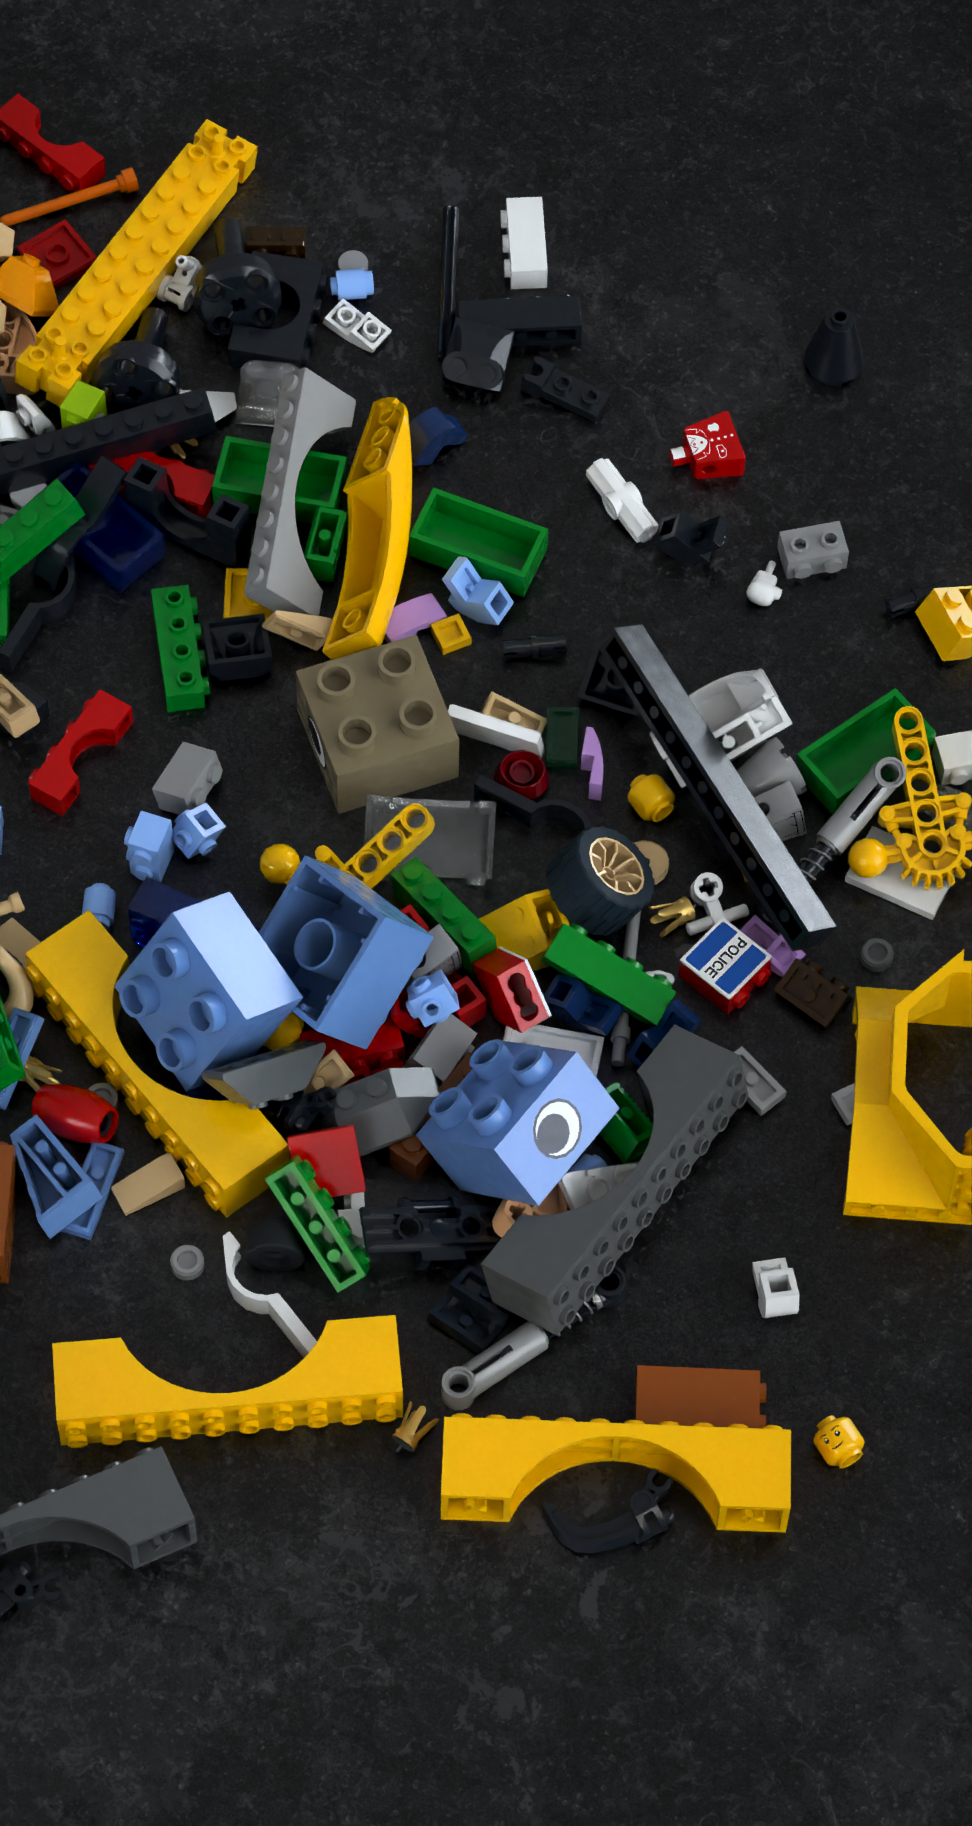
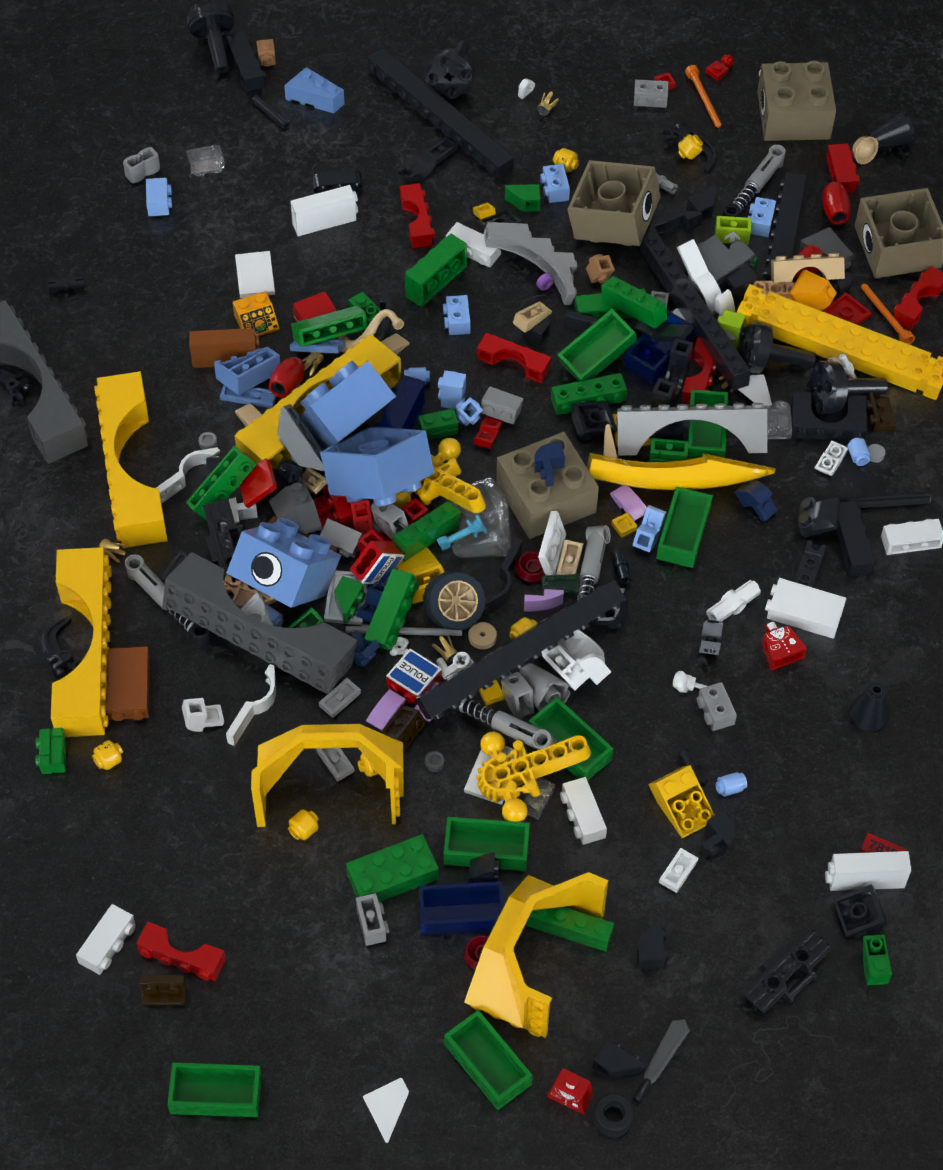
camera: 85 degrees right, 5 degrees down
light blue brick [405,969,460,1027] -> none
none -> green brick [35,728,66,774]
none -> white piece [226,664,276,746]
none -> green slope [334,576,366,624]
none -> lavender slope [366,689,407,730]
none -> green brick [418,409,458,440]
none -> medium azure bar [437,515,487,551]
none -> red slope [473,416,503,449]
none -> dark blue brick [534,442,565,487]
none -> green piece [557,309,637,382]
none -> light grey piece [577,525,611,629]
none -> light blue brick [715,772,747,797]
none -> white brick [765,578,846,639]

